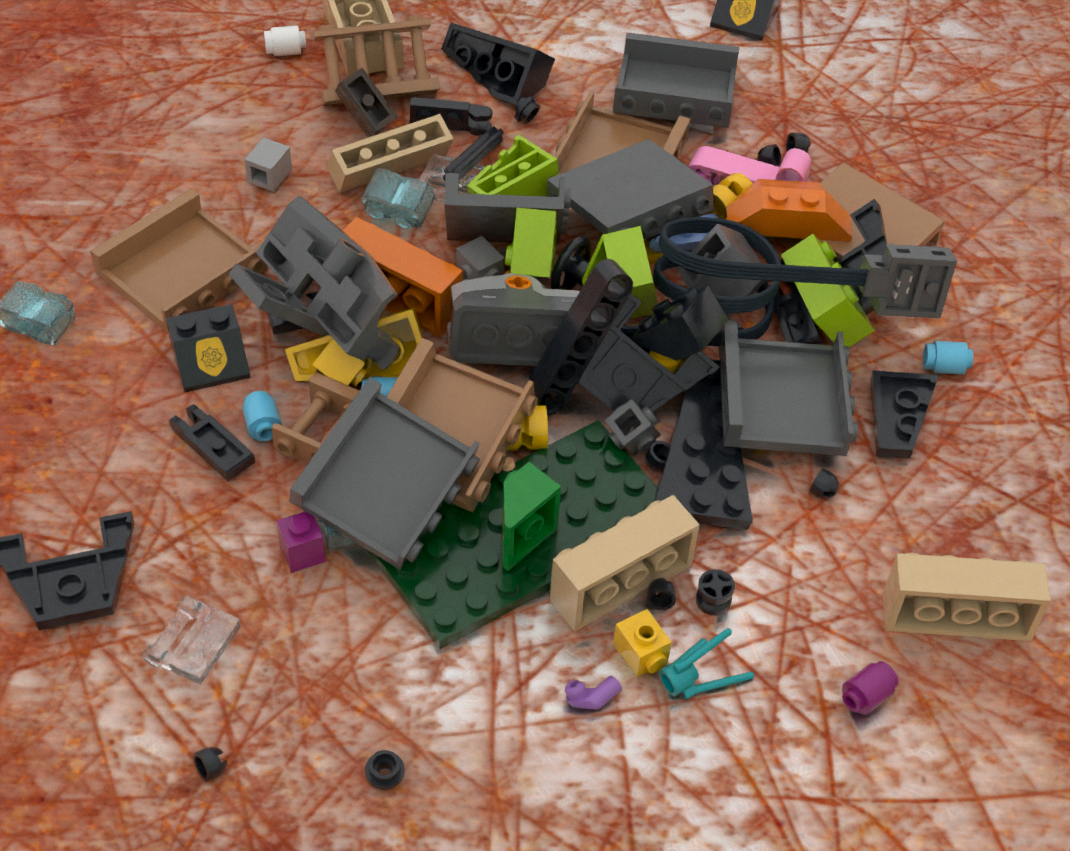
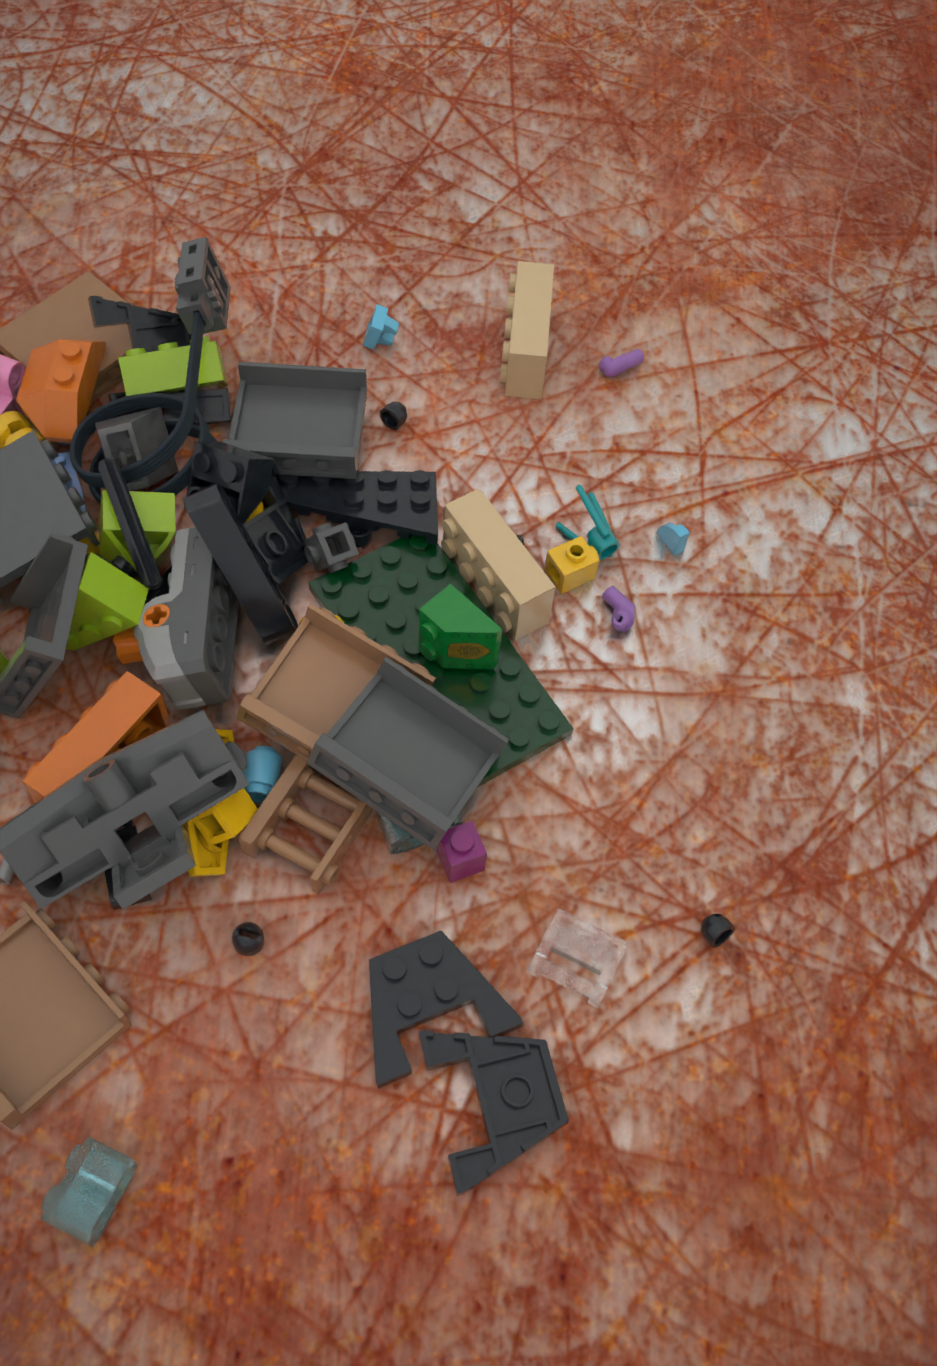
camera: 90 degrees left, 10 degrees up
black slope [166,304,250,393] -> none
black hinge [169,404,255,481] -> none
medium azure brick [242,391,282,441] -> none
black plate [365,750,405,790] -> none
light grey brick [456,236,505,281] -> none
black wheel [696,569,735,616] -> none
magenta brick [842,661,899,715] -> none
black wing [870,370,939,459] -> none
medium azure brick [923,340,973,375] -> none
none -> black axle [98,457,163,590]
none -> black hinge [232,922,265,956]
none -> medium azure tile [362,304,399,350]
none -> black wing [369,930,523,1089]
none -> medium lavender arm [599,349,644,377]
none -> medium azure tile [656,522,690,556]

